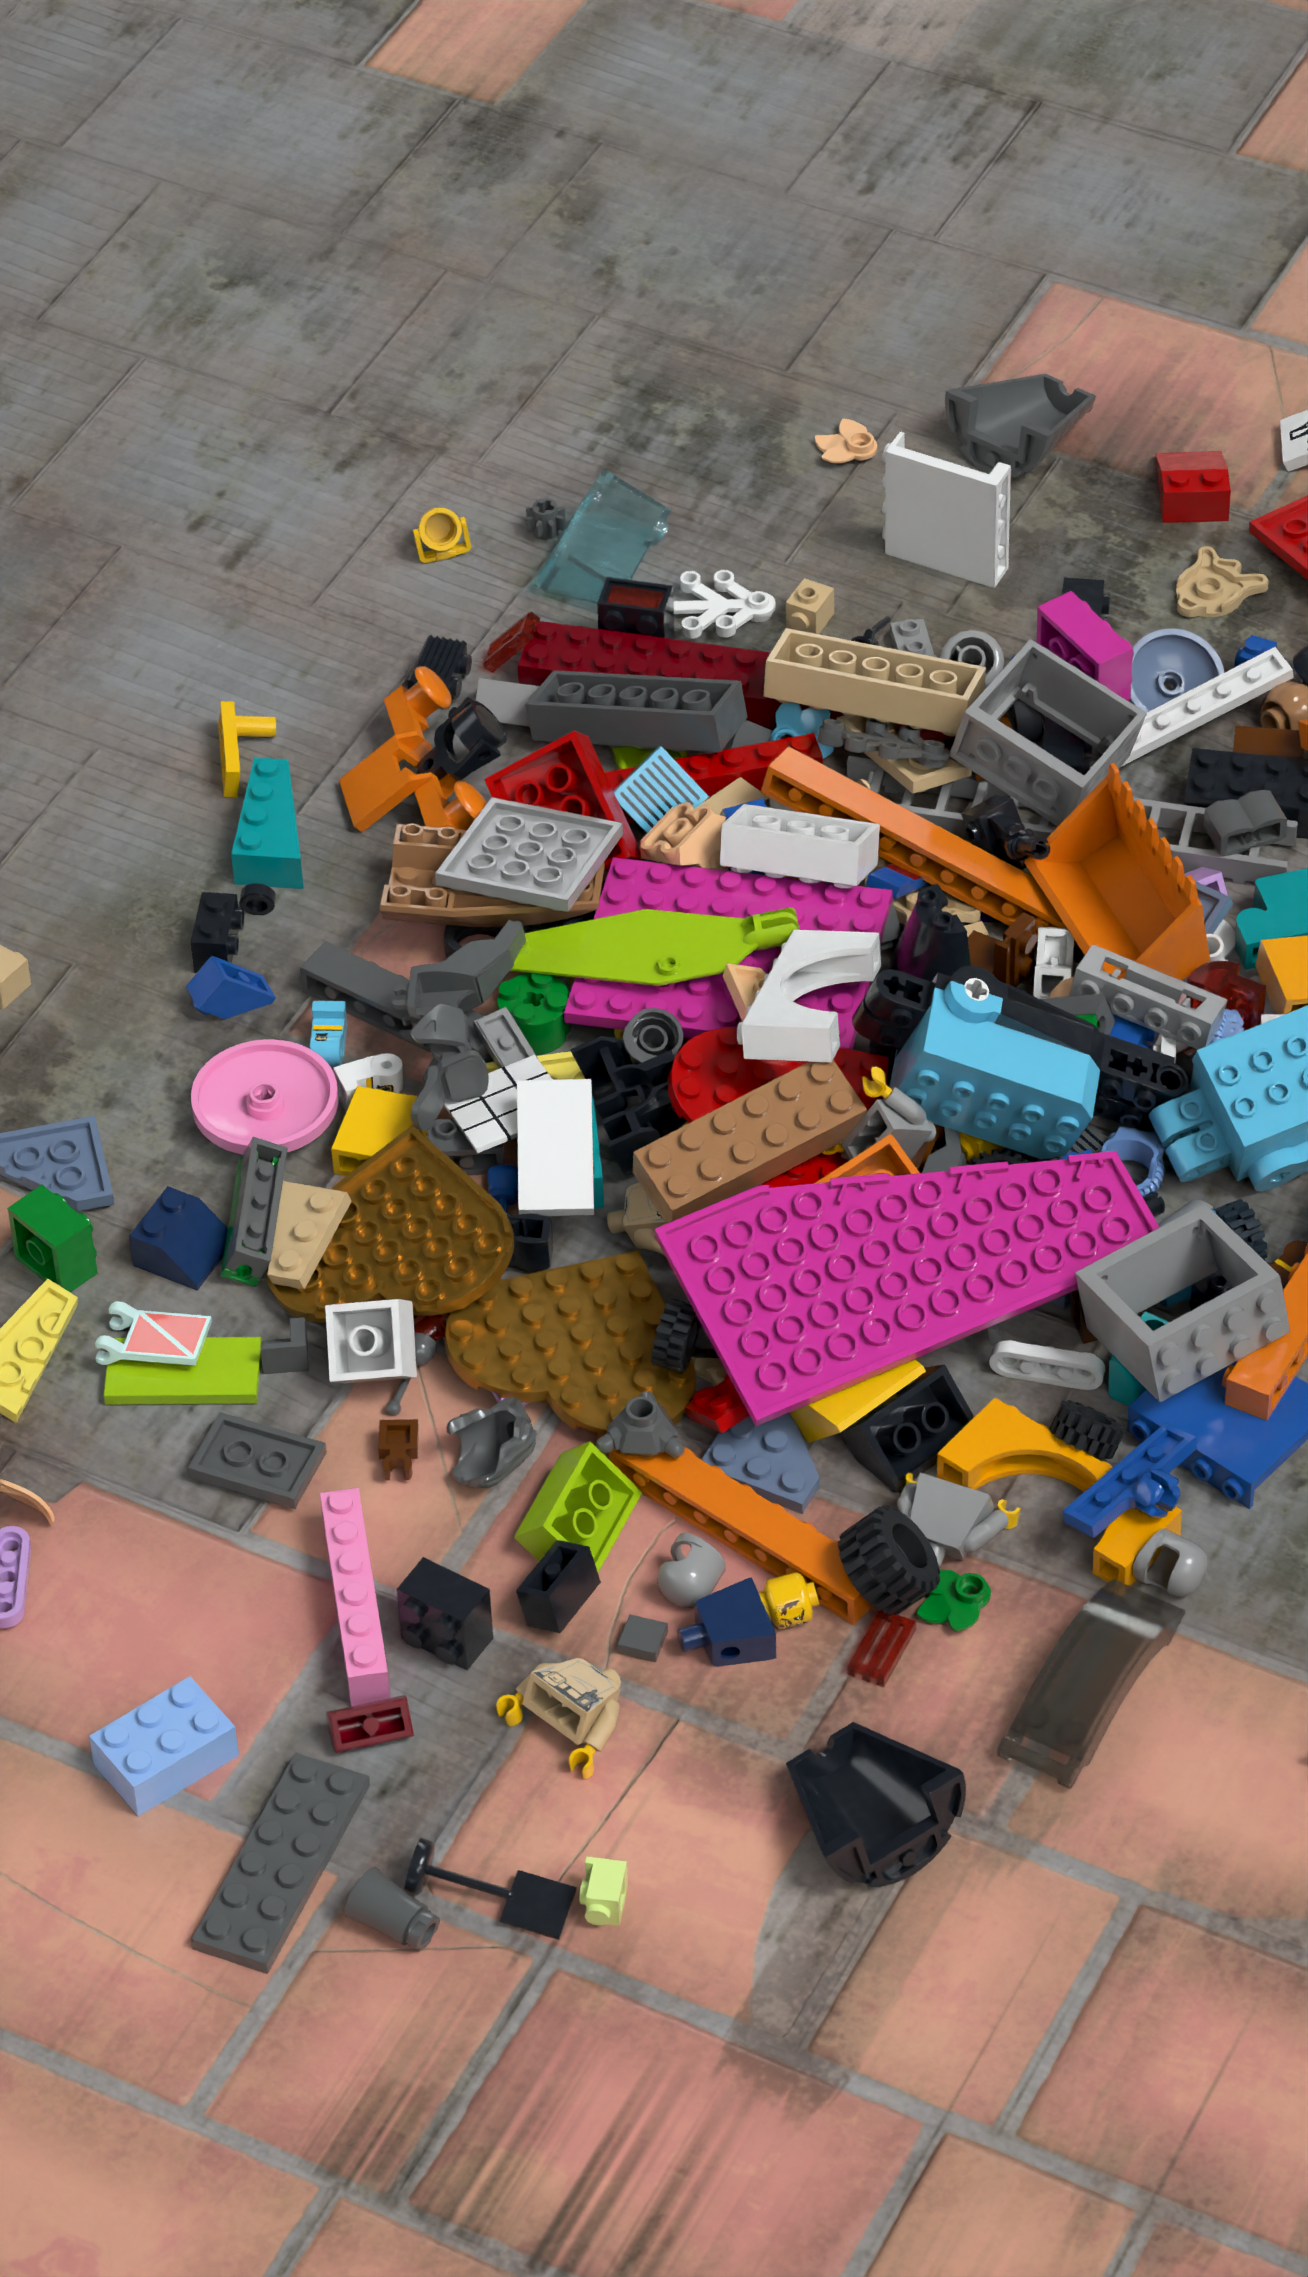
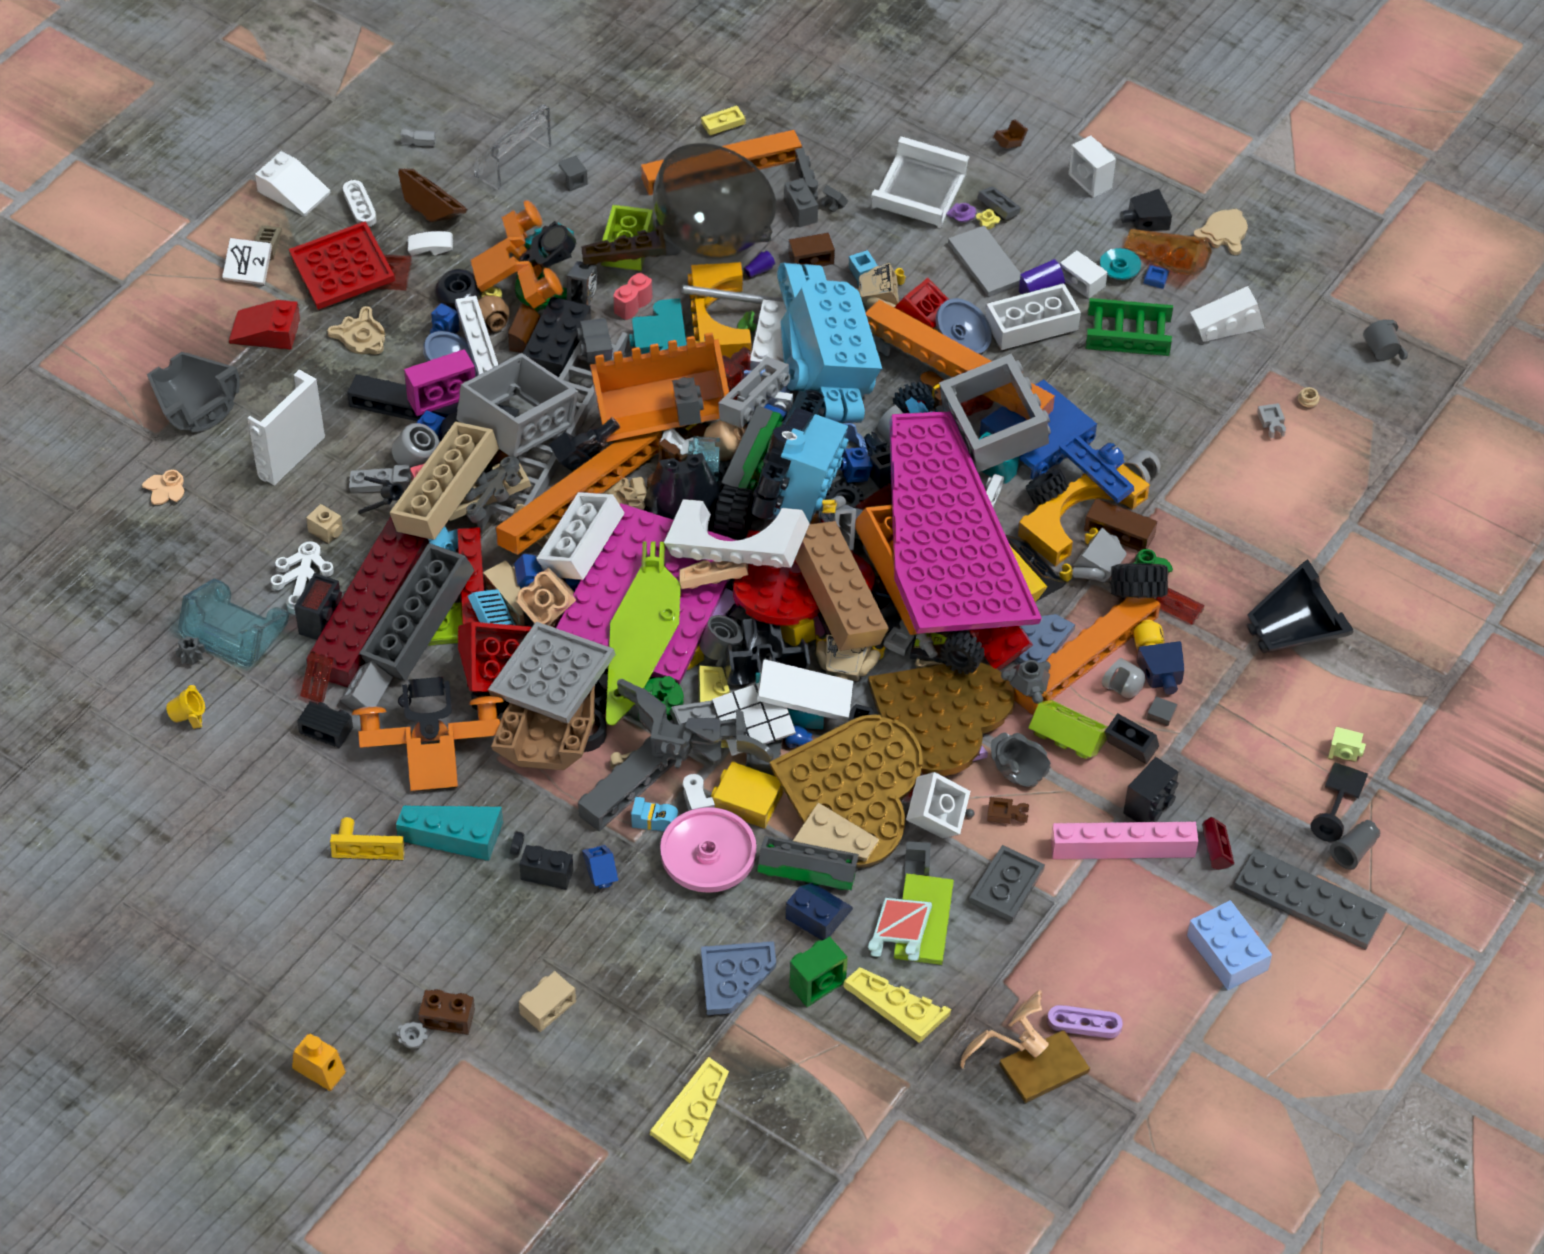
camera: 85 degrees left, 5 degrees up
tan torso [496,1658,621,1779] -> none
clear smoke windscreen [997,1579,1186,1789] -> none
none -> dark grey brick [672,377,704,426]
none -> clear light blue brick [688,436,720,482]
none -> reddish brown brick [1084,498,1157,551]

